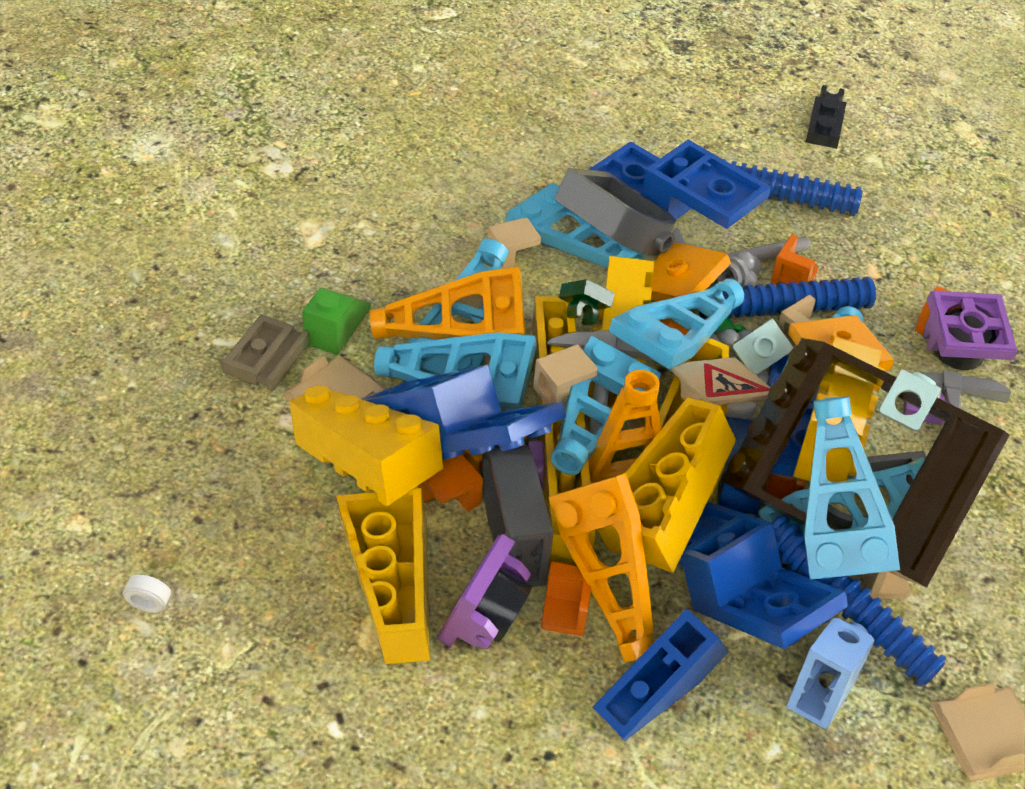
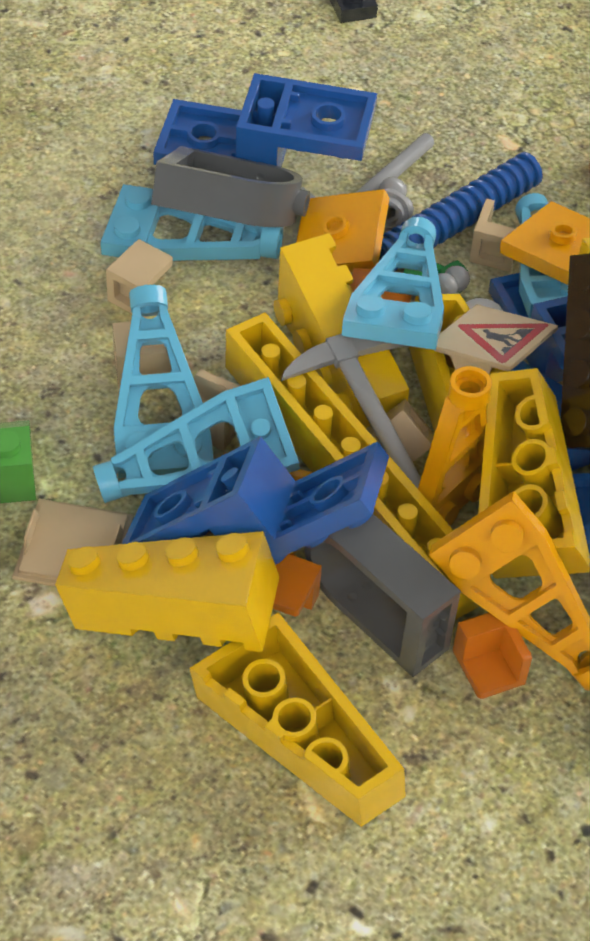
camera: 30 degrees left, 5 degrees up
white tile [123,575,171,613] -> none
light orange plate [370,267,526,340] -> none
medium lavender piece [437,534,532,649] -> none
tan panel [533,344,598,408] -> none
medium azure plate [551,336,661,475] -> none
dark green tile [559,279,615,325] -> none
blue piece [723,159,863,216] -> none
light aqua bracket [732,318,793,375] -> none
orange panel [770,234,819,285] -> none

